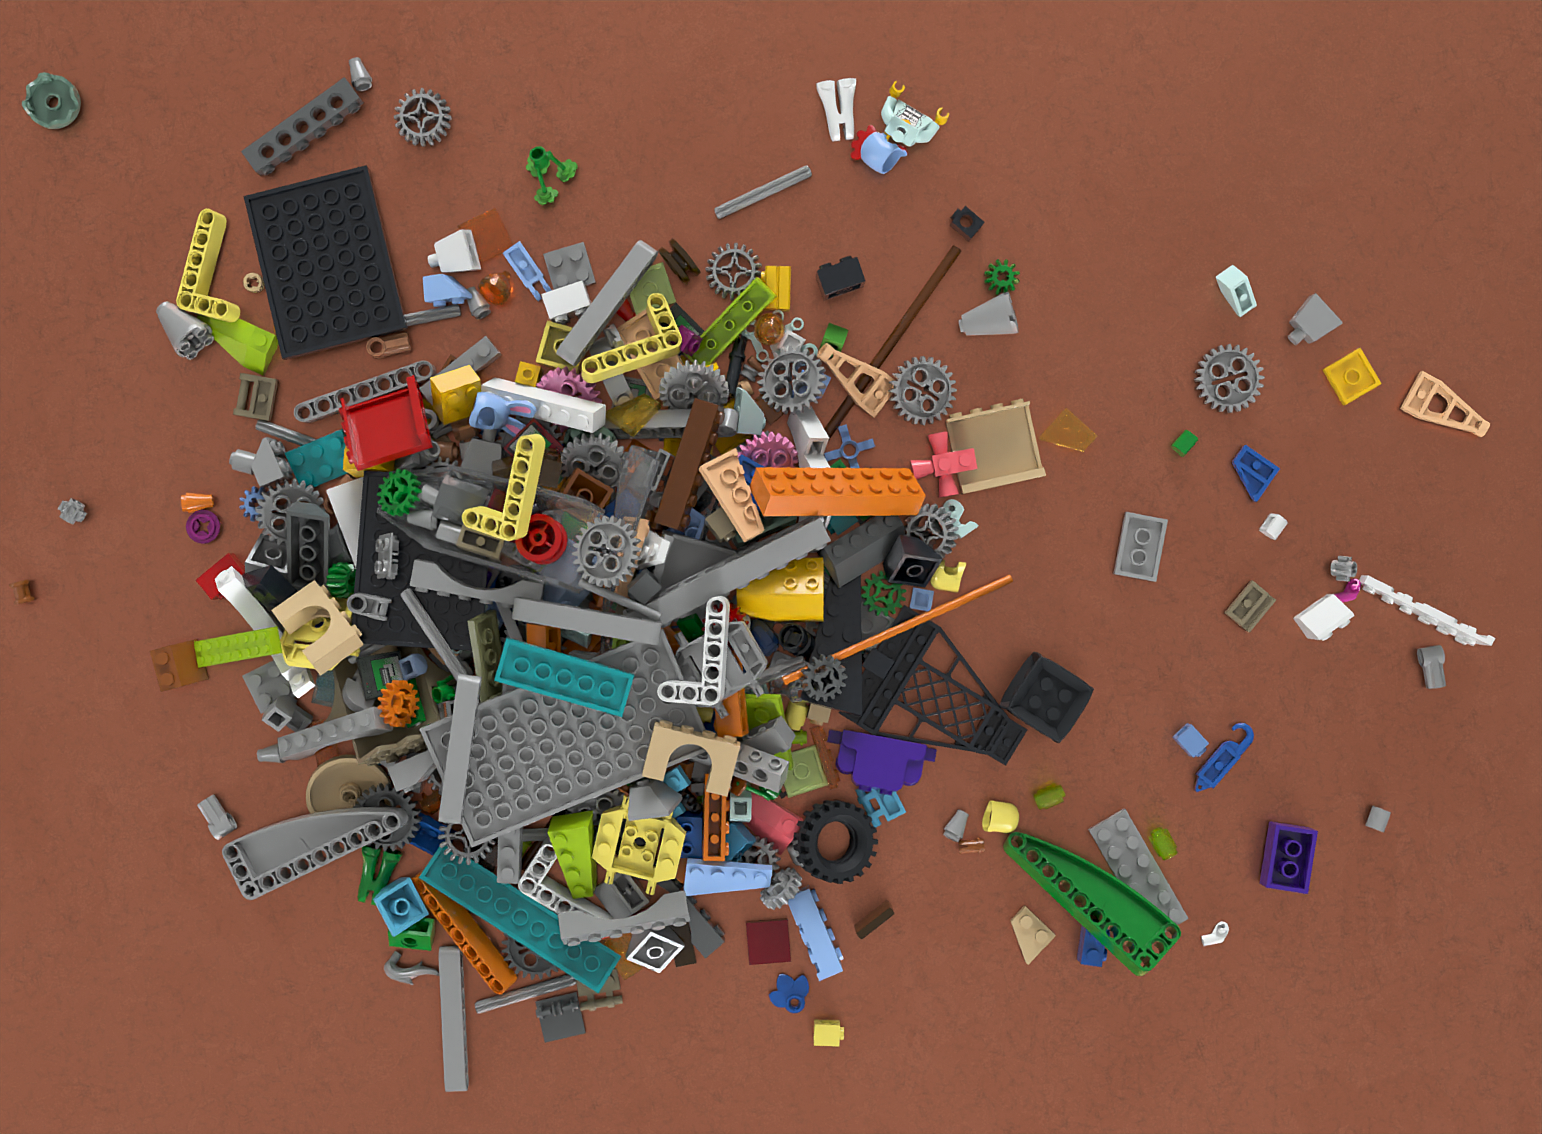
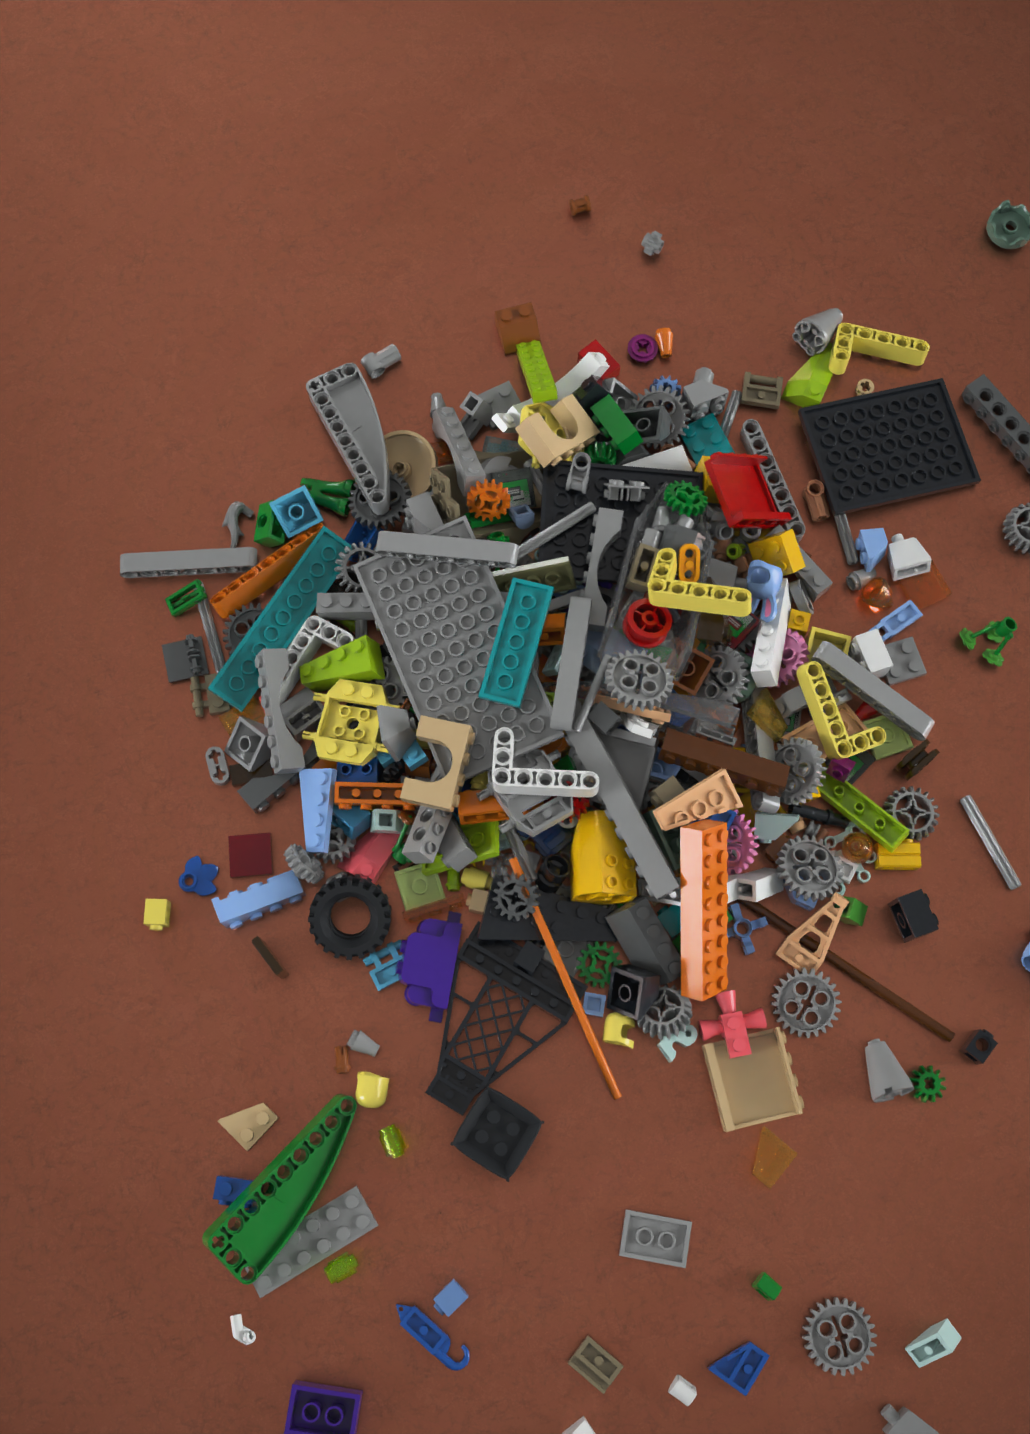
camera: 85 degrees right, 15 degrees down
none -> green tile [165,579,208,617]
none -> light grey beam [205,746,231,786]
none -> green brick [590,394,644,455]
none -> light orange plate [678,543,700,582]
none -> lime pin [726,543,746,559]
none -> light grey beam [789,579,814,615]

